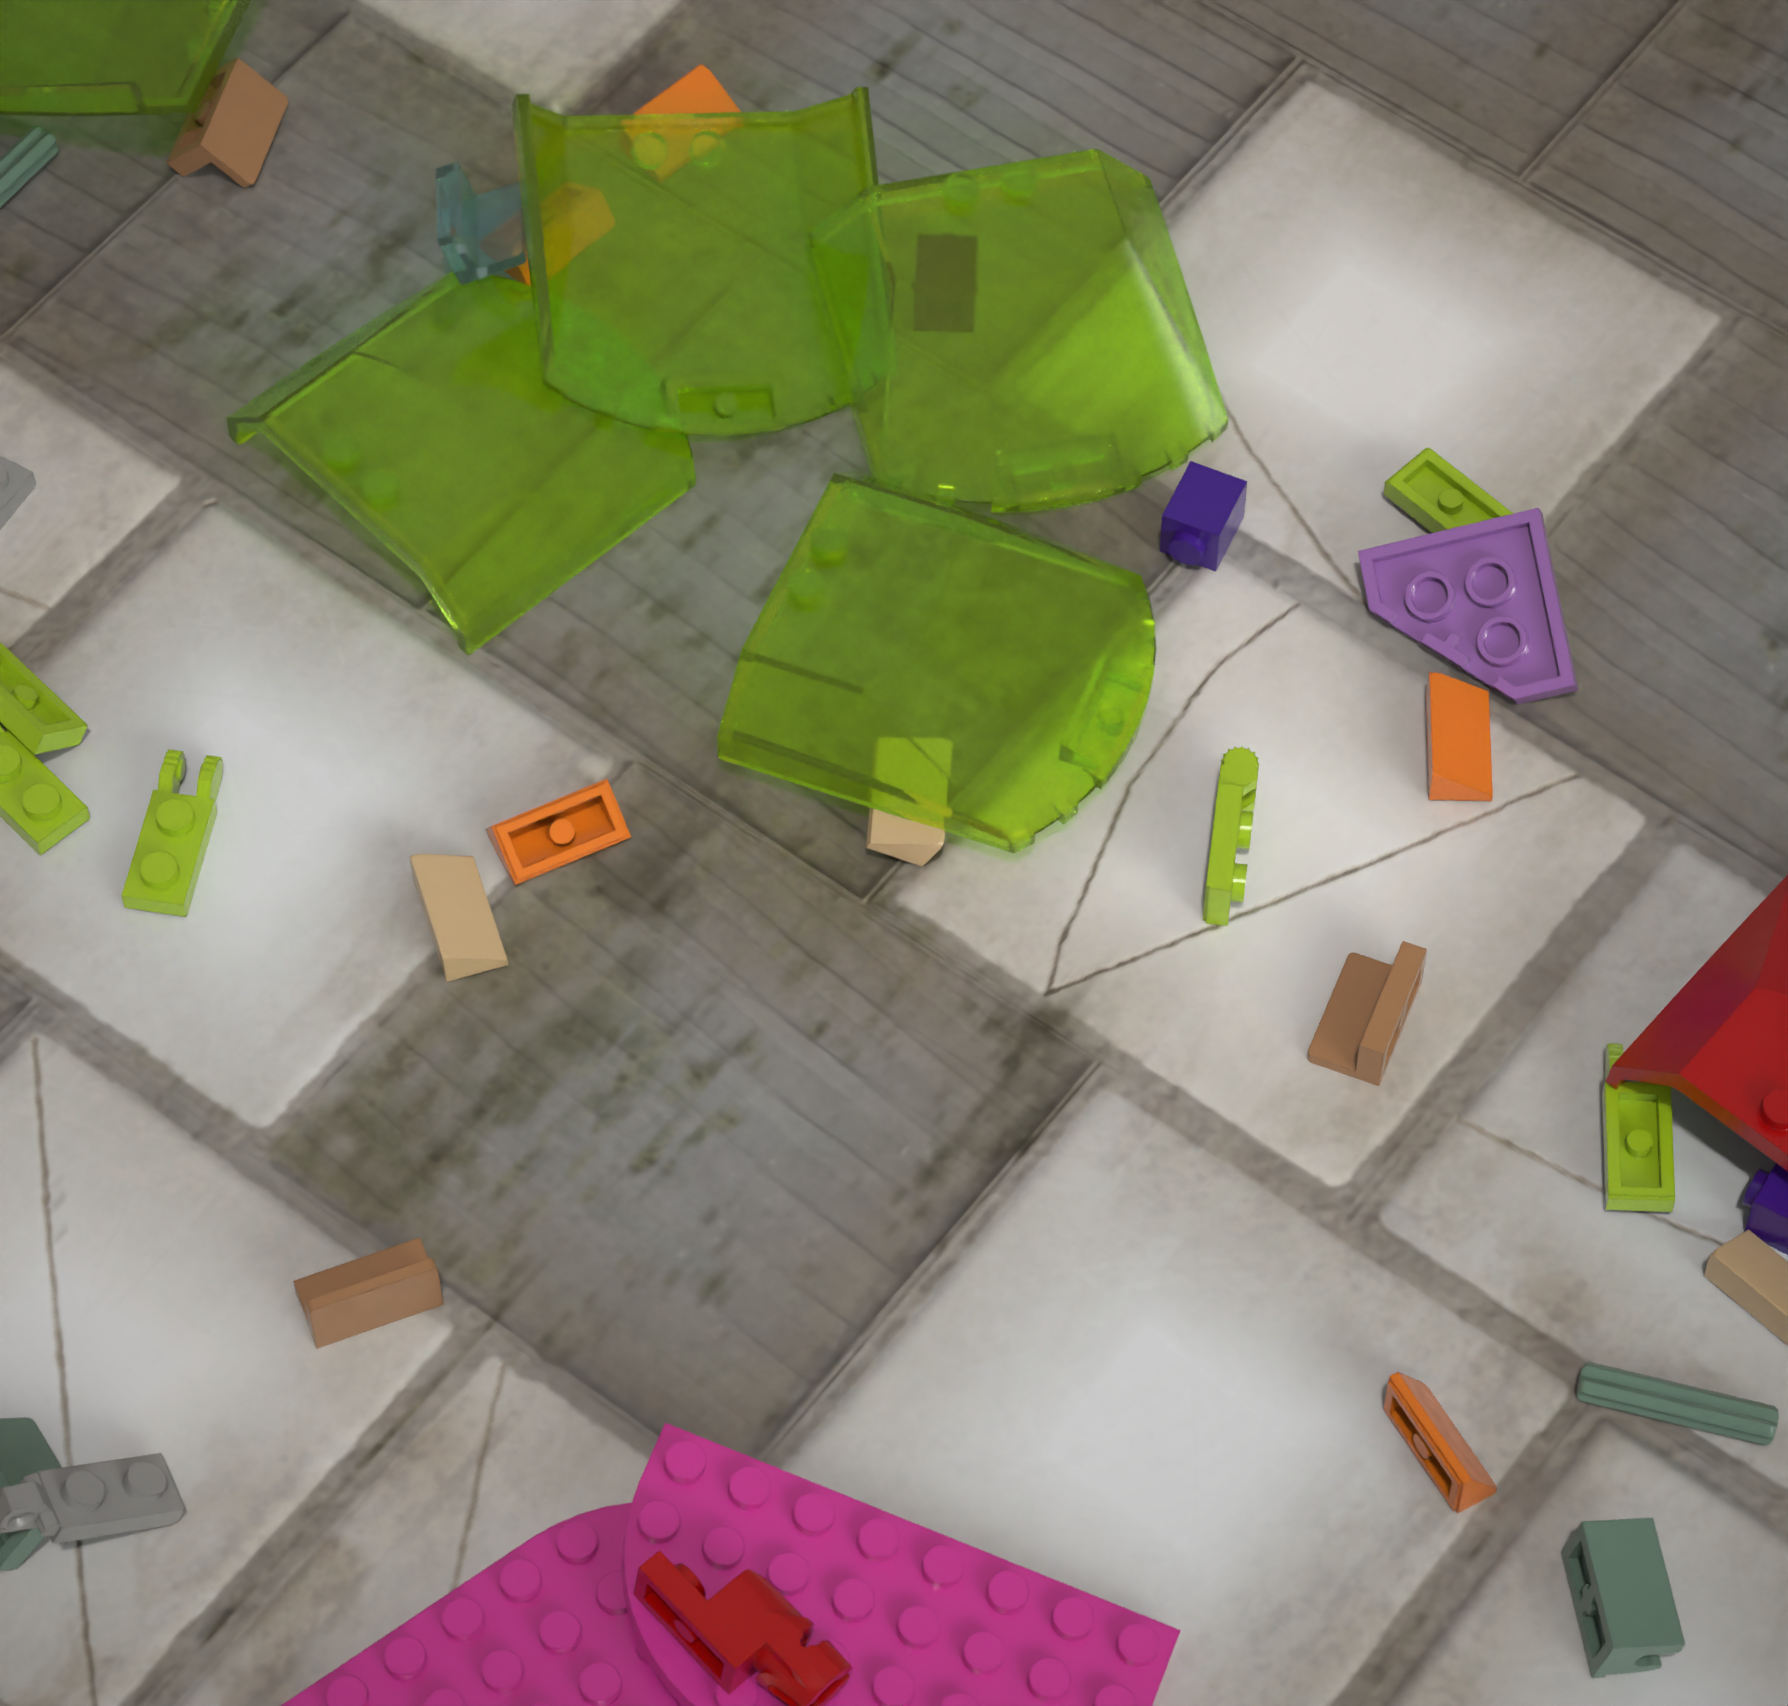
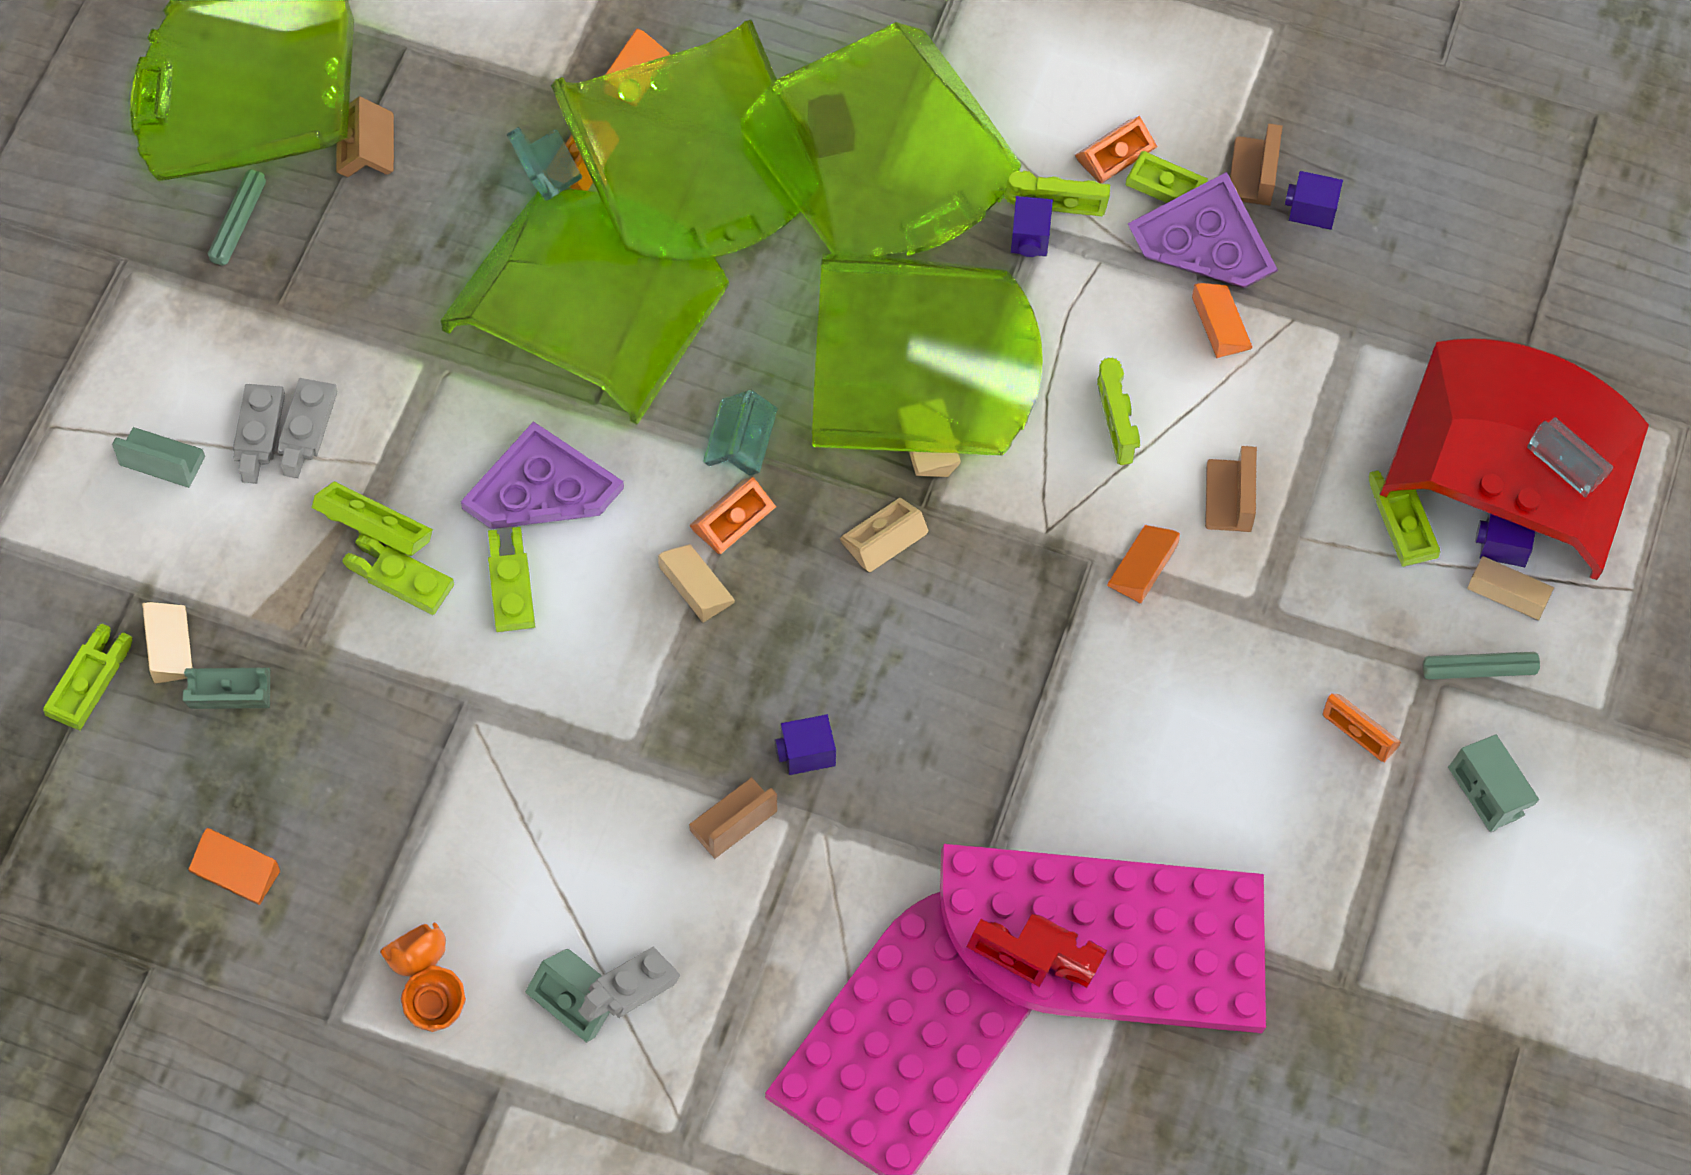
camera: 20 degrees left, 5 degrees up
none -> medium lavender plate [461,421,624,529]
none -> clear light blue panel [703,390,778,476]
none -> dark purple brick [775,714,836,775]
none -> tan slope [840,498,928,572]
none -> lime hinge [1004,170,1110,217]
none -> orange slope [1075,116,1158,183]
none -> orange slope [1107,525,1180,603]
none -> medium nougat panel [1230,123,1283,206]
none -> dark purple brick [1285,171,1343,230]

